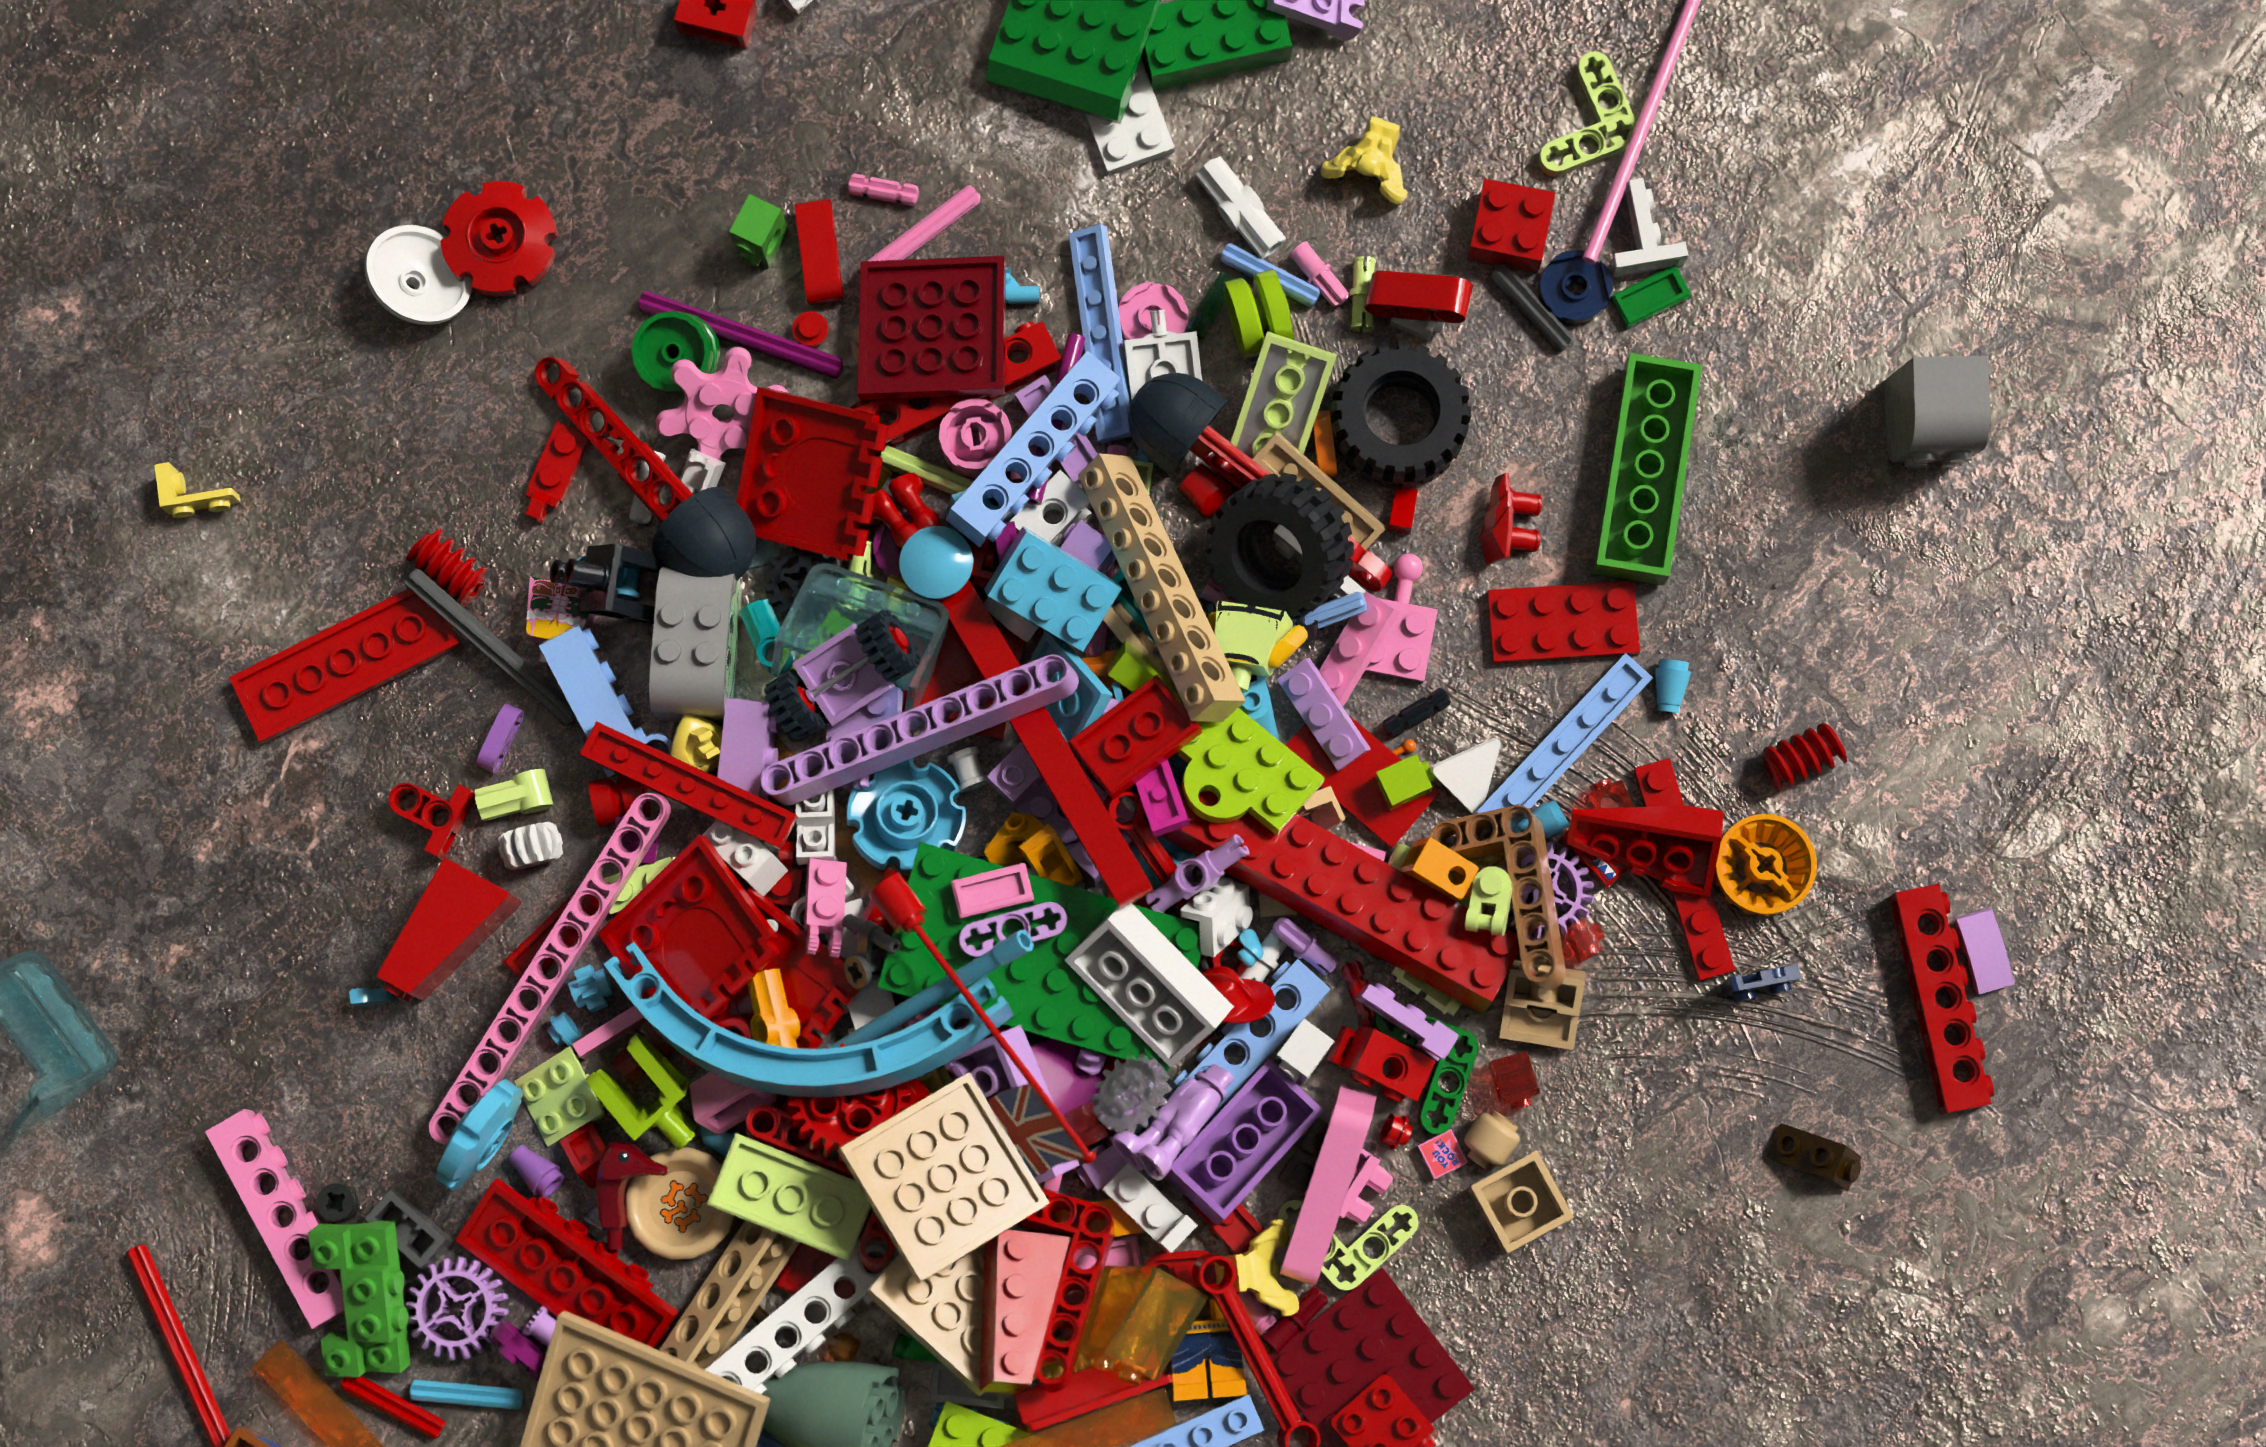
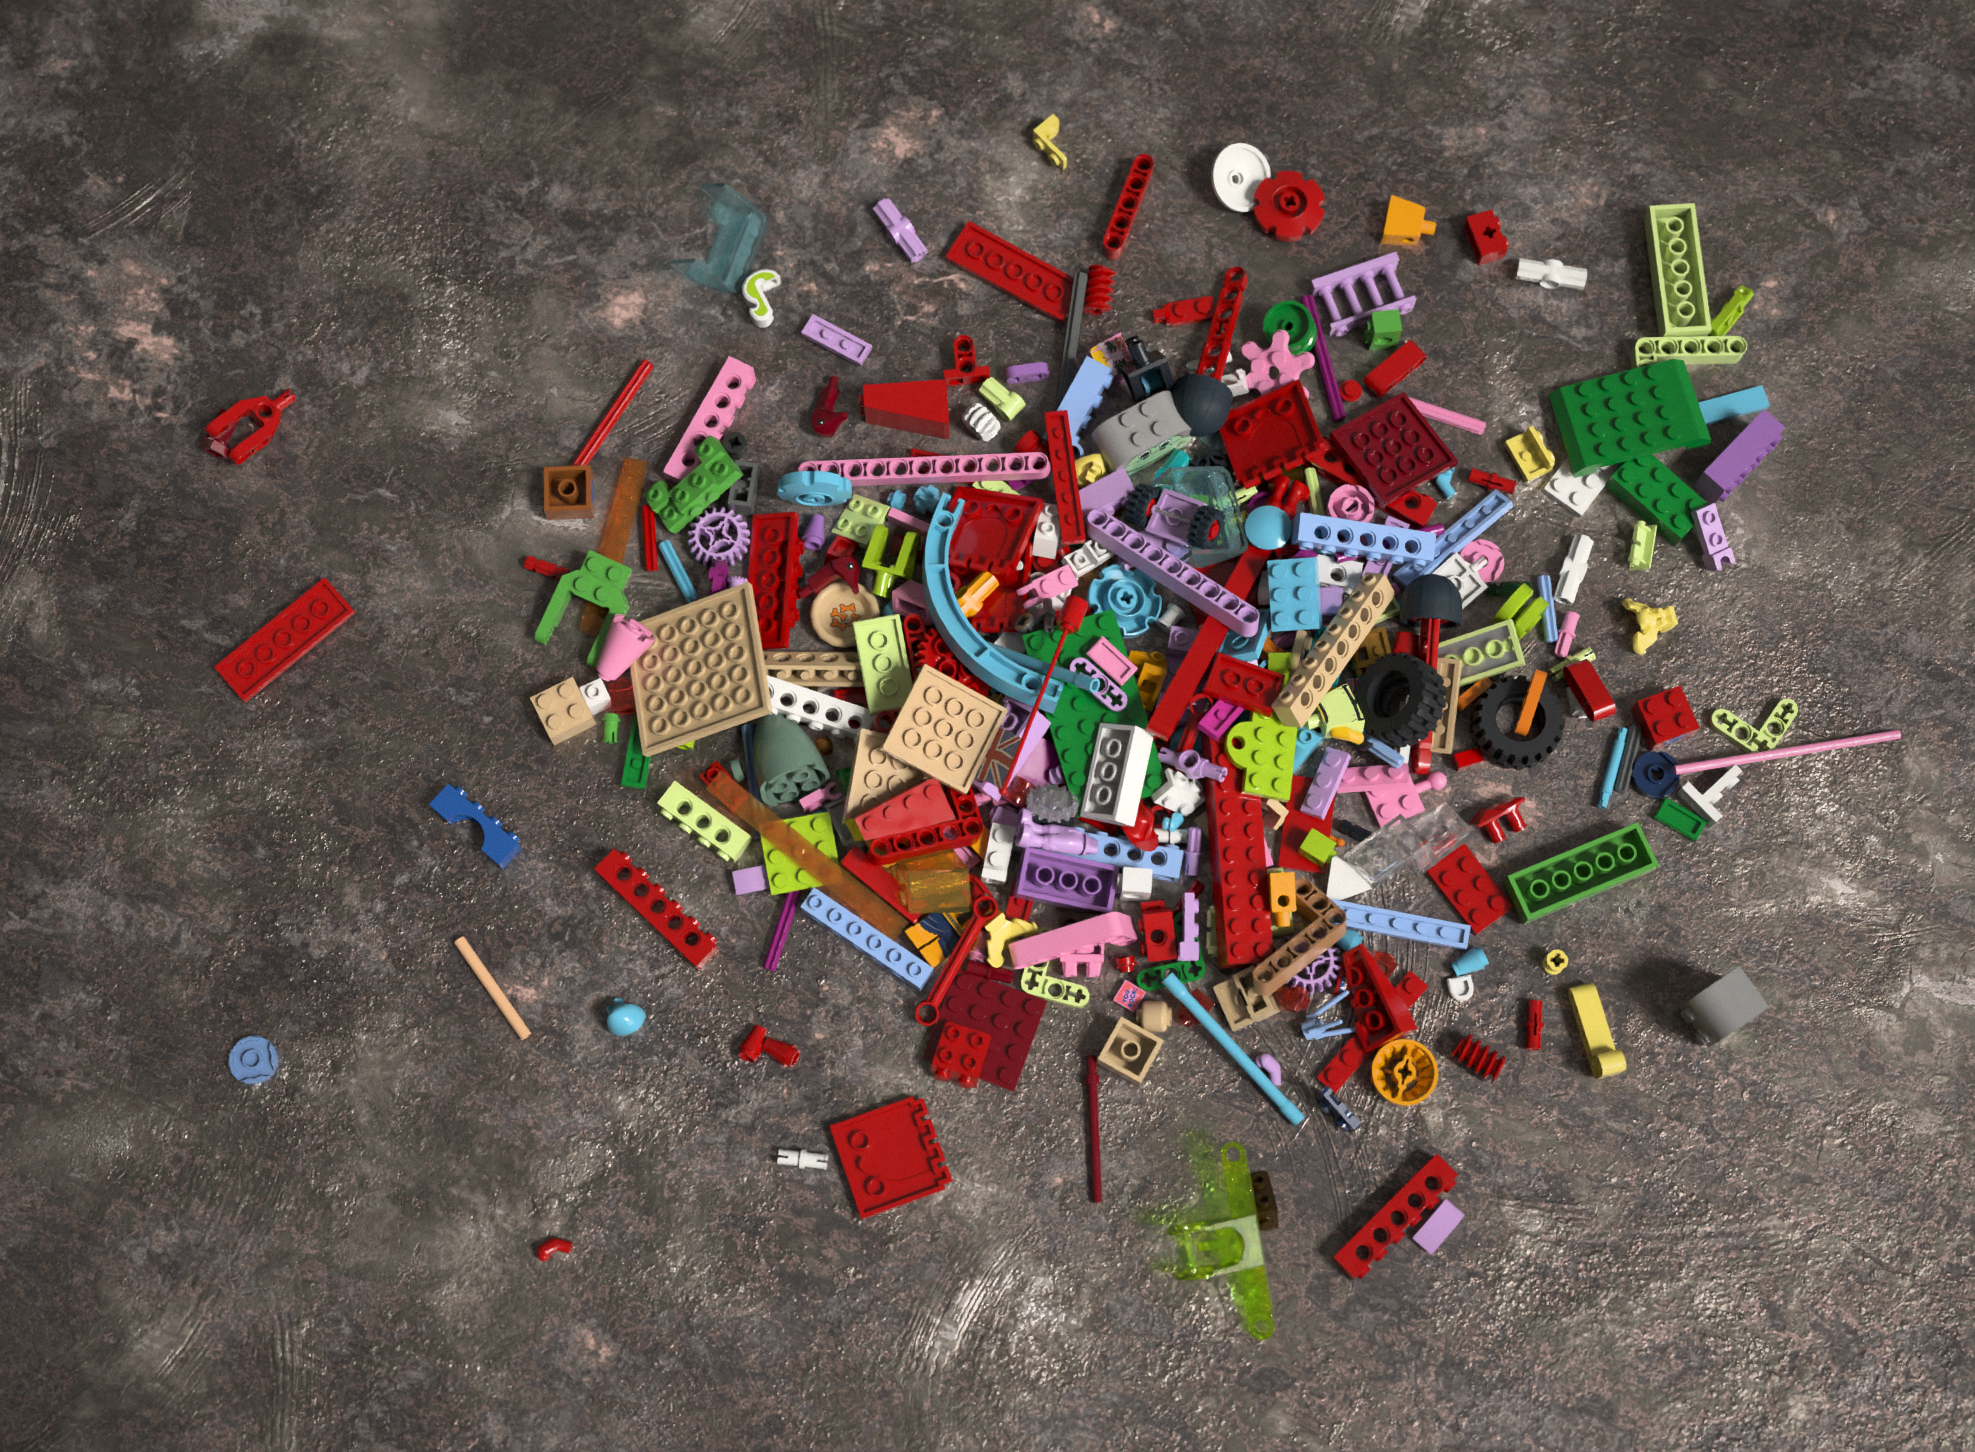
camera: 55 degrees right, 5 degrees down
medium azure tile [349,987,395,1007] -> none
bright pink axle [848,174,919,206] -> none
yellowish green plate [1465,866,1513,936] -> none
none -> white animal [742,269,781,328]
none -> bright pink plate [799,782,842,813]
none -> lavender plate [801,314,872,367]
none -> dark red animal [811,376,848,438]
none -> lavender piece [873,198,927,263]
none -> dark red bar [1085,1055,1102,1203]
none -> red beam [1102,154,1154,260]
none -> medium azure piece [1161,972,1305,1126]
none -> clear neon green piece [1167,1141,1275,1340]
none -> lavender arm [1255,1053,1281,1087]
none -> light blue plant [1301,990,1356,1040]
none -> lavender fence [1309,252,1416,337]
none -> clear bracket [1343,802,1475,890]
none -> pearl gold plate [1350,627,1391,678]
none -> light orange torso [1381,195,1436,245]
none -> white tile [1446,975,1474,1002]
none -> red pin [1468,468,1517,495]
none -> light yellow bracket [1504,425,1555,483]
none -> orange beam [1514,669,1547,736]
none -> red pin [1524,1000,1544,1051]
none -> light yellow bush [1542,949,1568,975]
none -> light yellow beam [1568,982,1626,1079]
none -> medium azure piece [1597,727,1628,809]
none -> yellowish green hinge [1628,521,1657,571]

